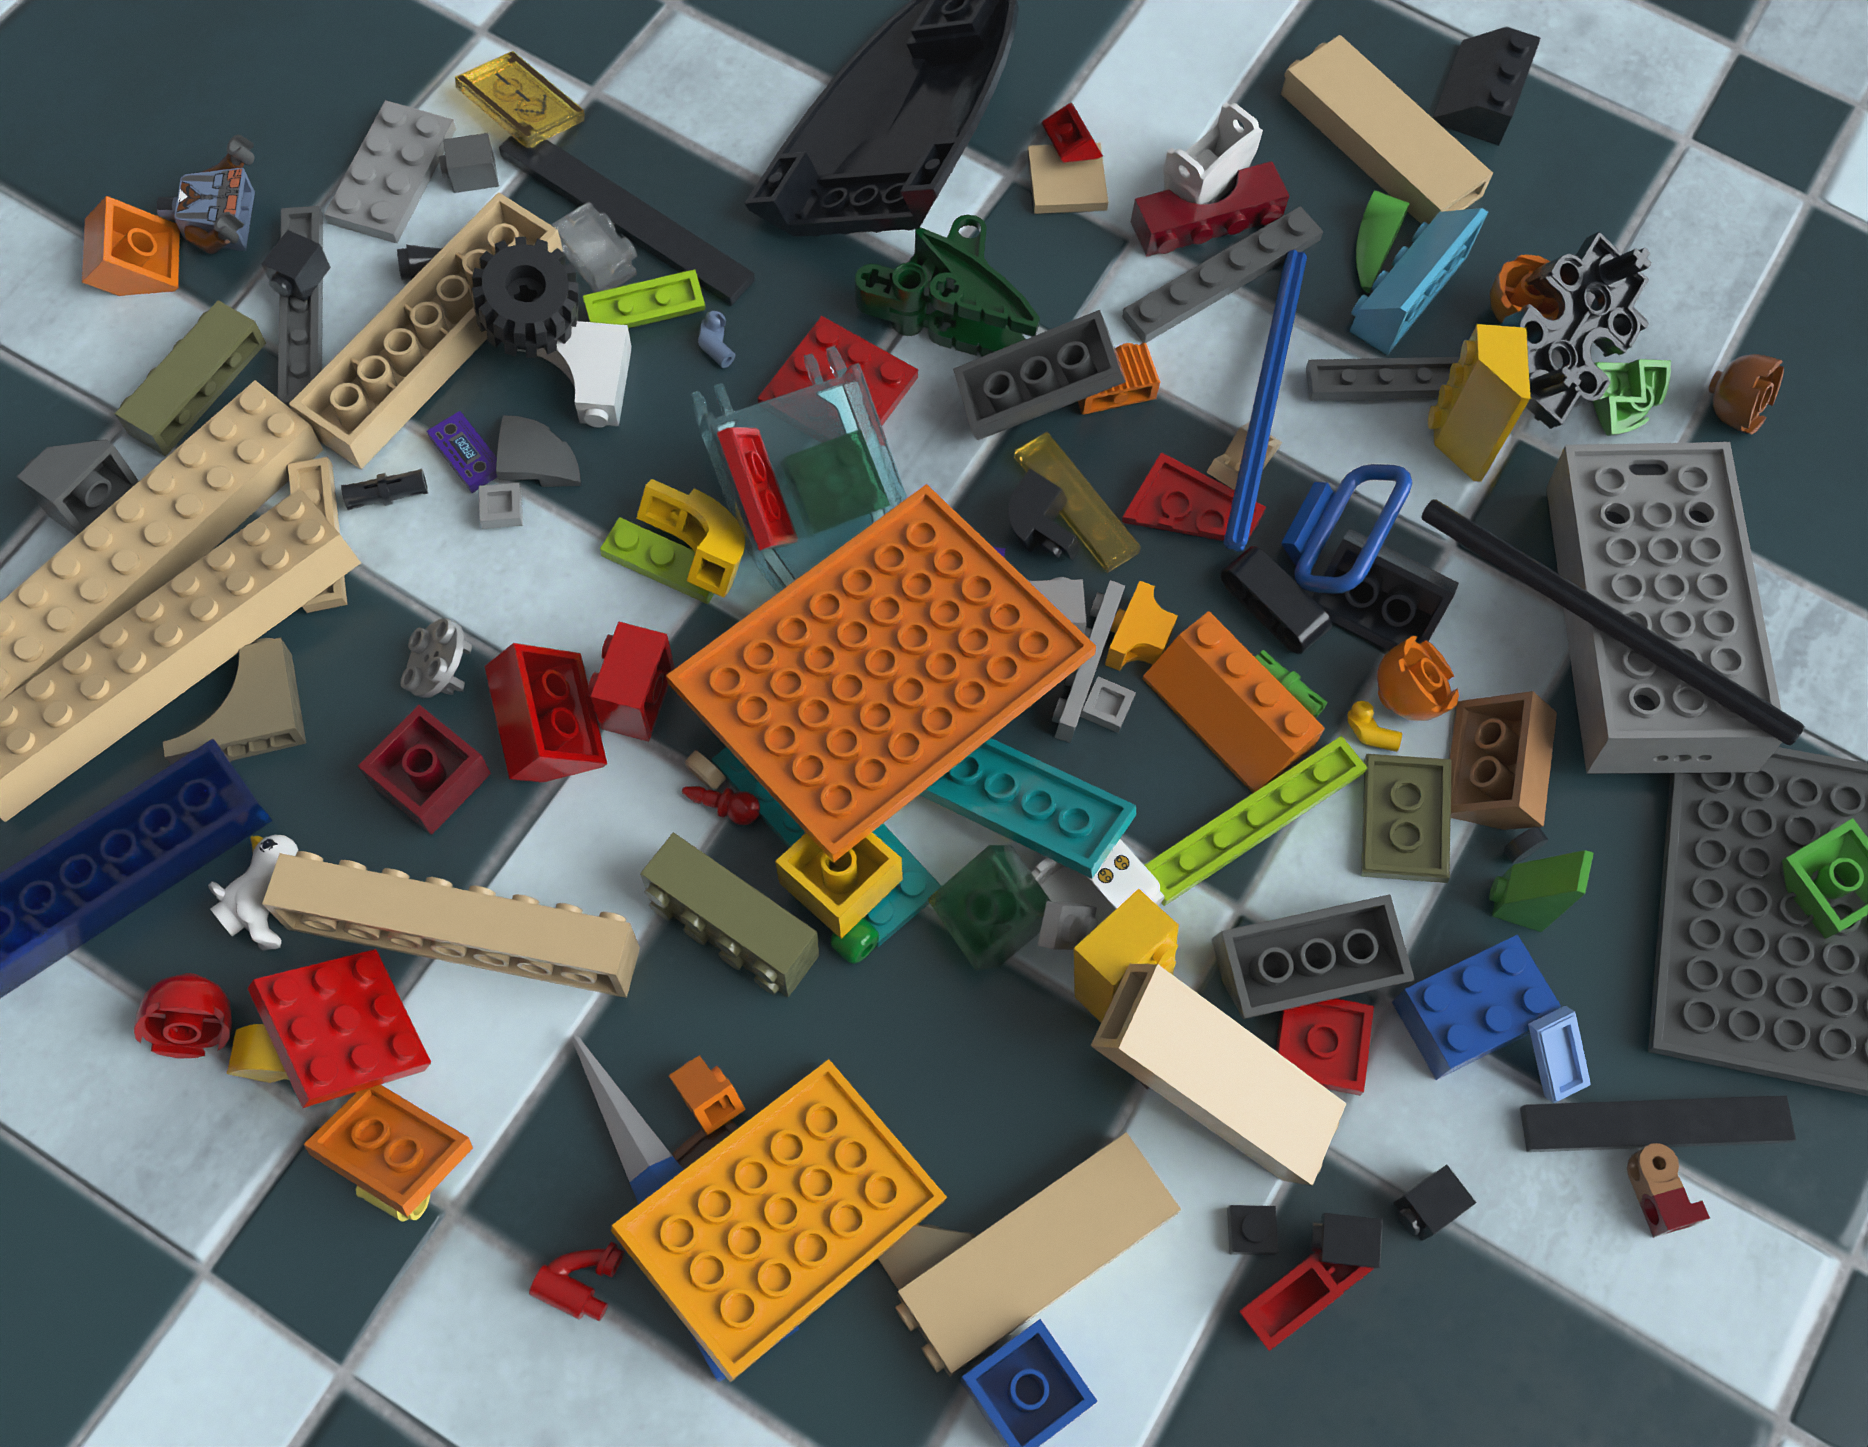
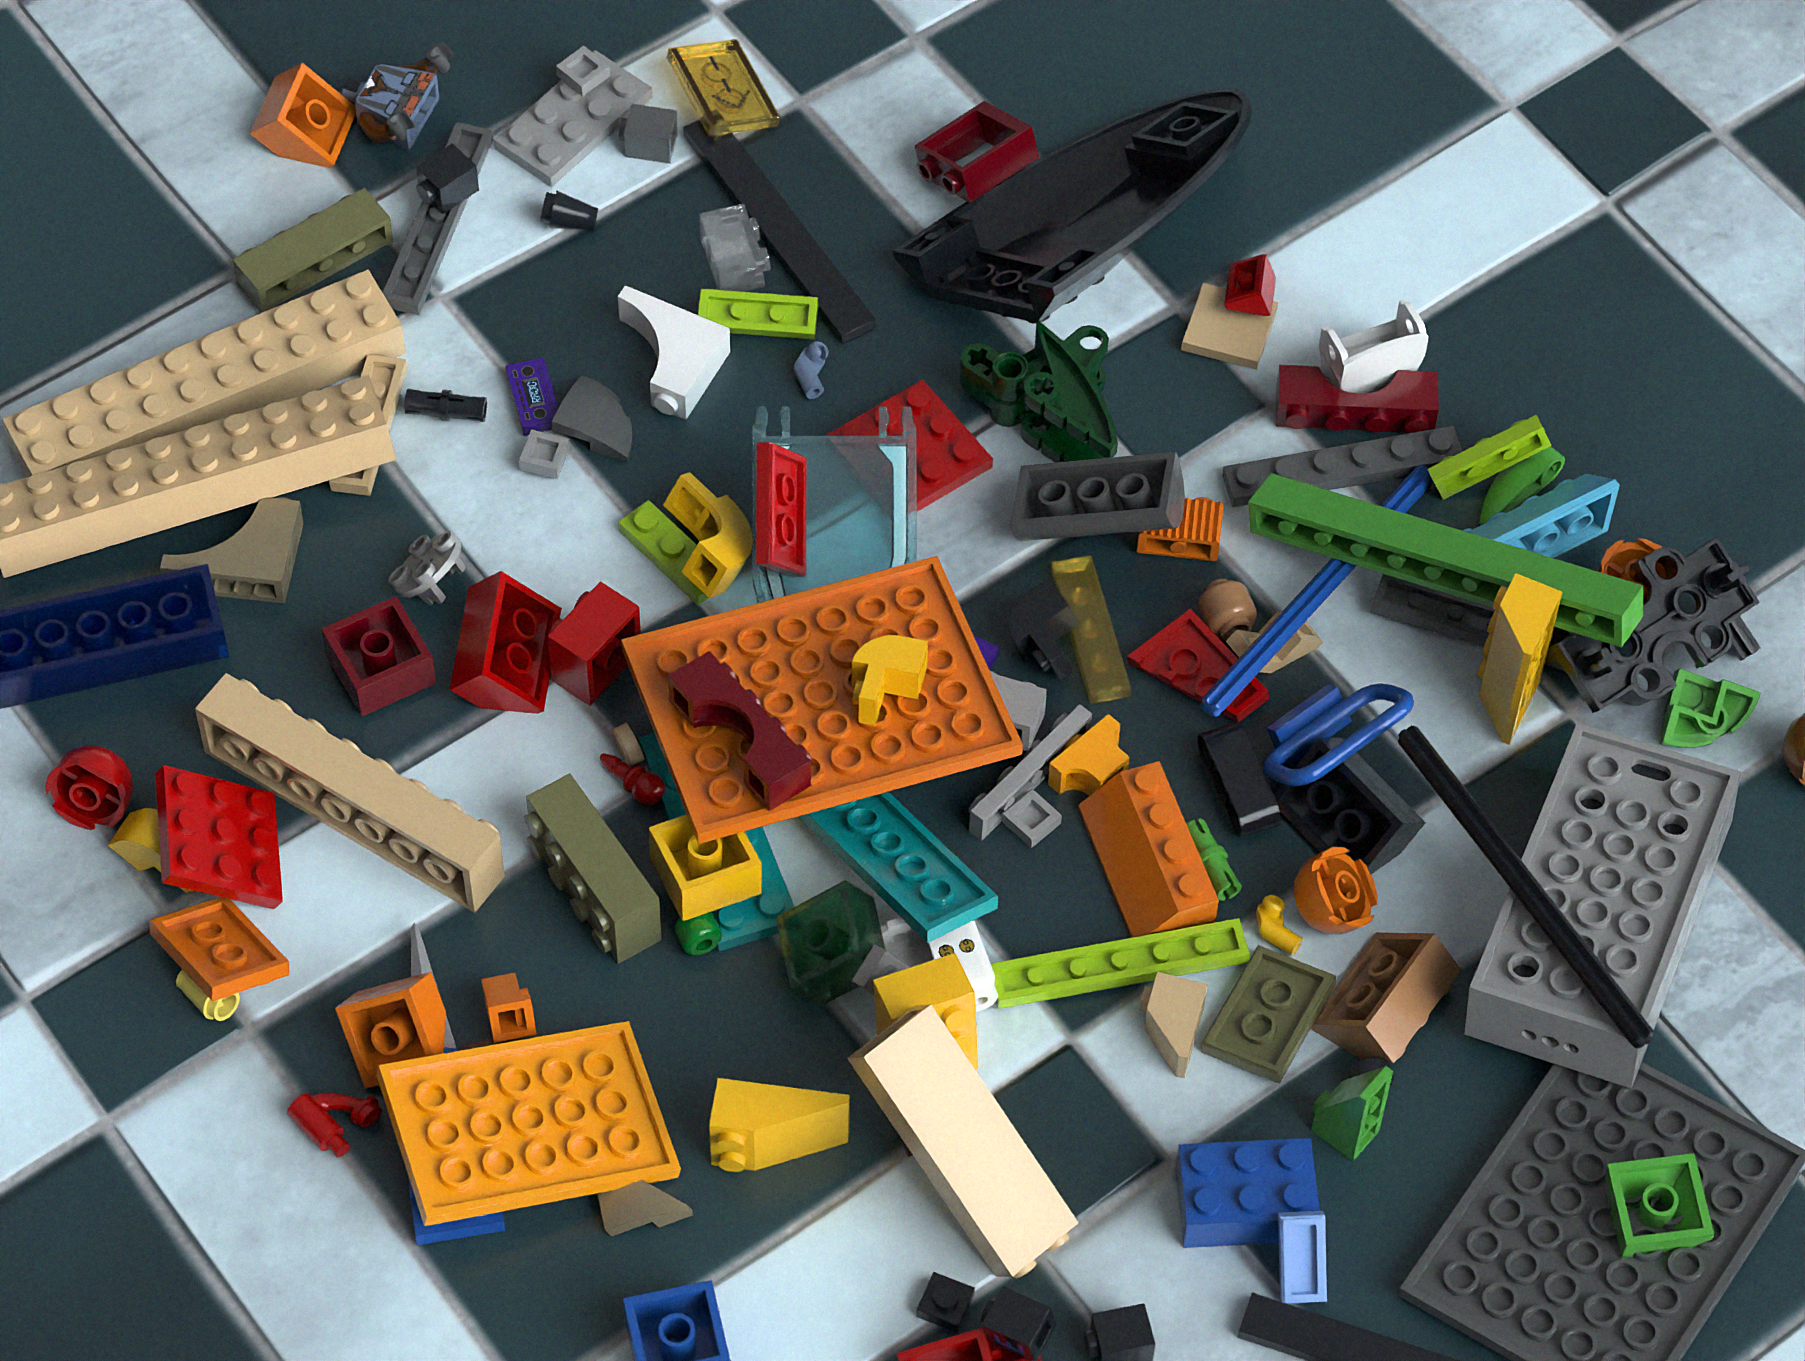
camera: 25 degrees right, 10 degrees down
dark grey slope [17,440,139,536] -> none
white animal [208,834,298,951] -> none
tan brick [289,192,563,470] -> none
black wheel [472,237,579,358] -> none
clear green brick [780,429,890,538] -> none
tan brick [895,1132,1181,1377] -> none
dark grey slope [1211,894,1415,1019] -> none
red plate [1276,998,1374,1096] -> none
tan brick [1281,35,1493,224] -> none
black slope [1433,26,1541,146] -> none
none -> orange slope [335,972,446,1088]
none -> light grey tile [556,46,610,97]
none -> dark red arch [668,651,813,811]
none -> yellow slope [709,1078,850,1172]
none -> yellow brick [852,635,928,726]
none -> dark red window [914,101,1039,203]
none -> tan slope [1139,972,1208,1078]
none -> medium nougat head [1198,579,1257,641]
none -> bright green brick [1248,473,1643,647]
none -> lime plate [1428,415,1551,500]

